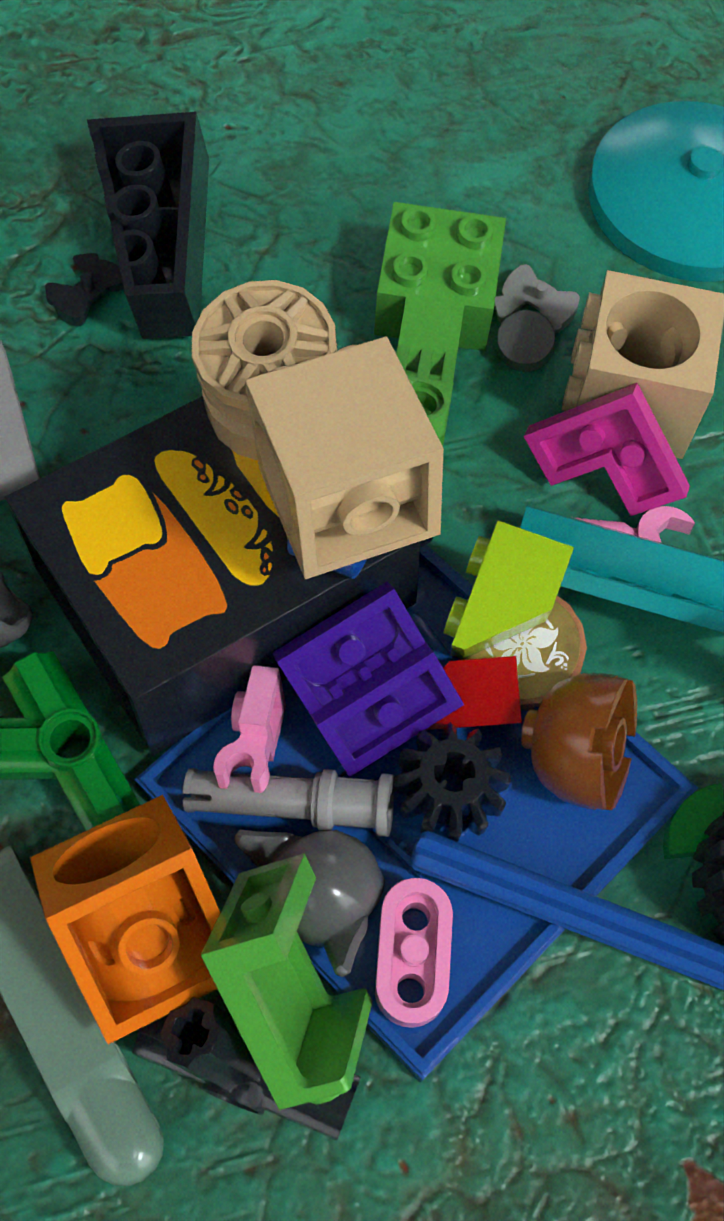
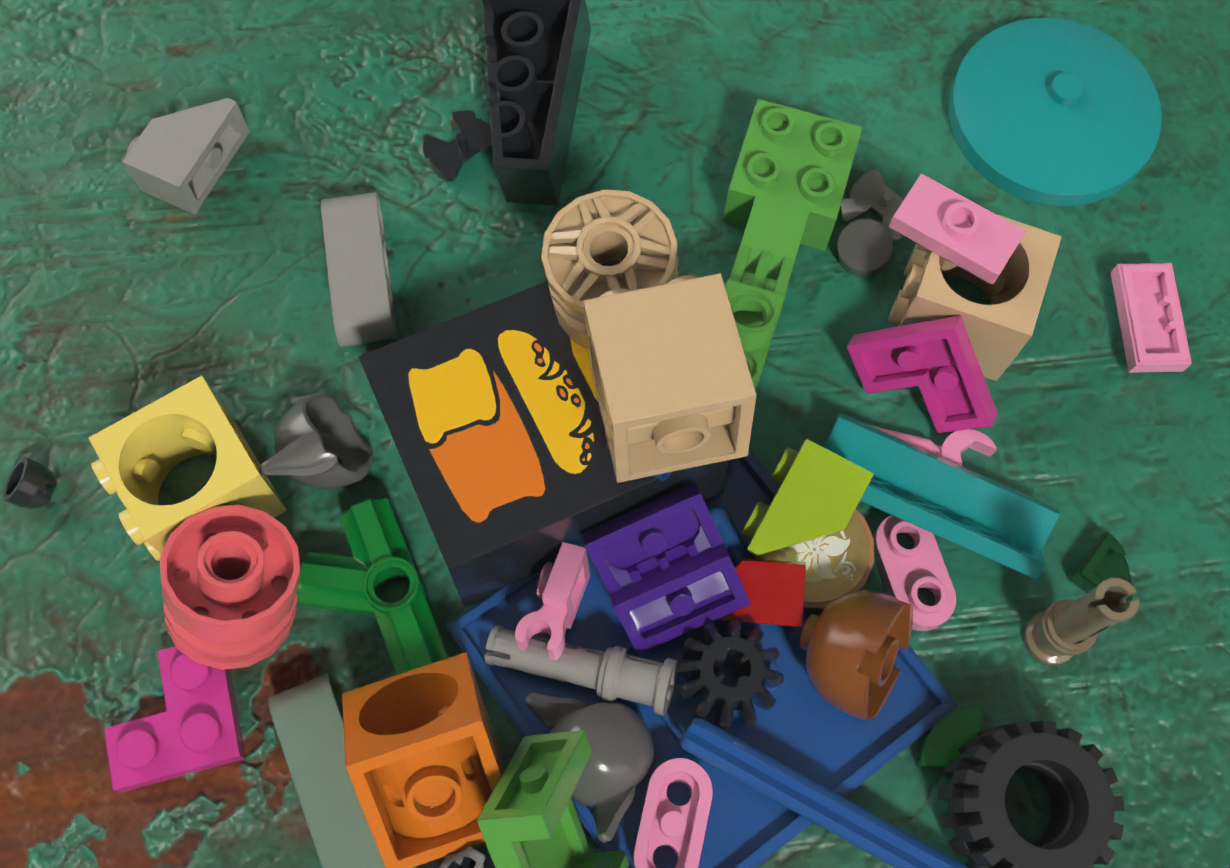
camera: 10 degrees right, 5 degrees up
none -> bright pink plate [873,515,956,631]
none -> bright pink plate [889,173,1026,285]

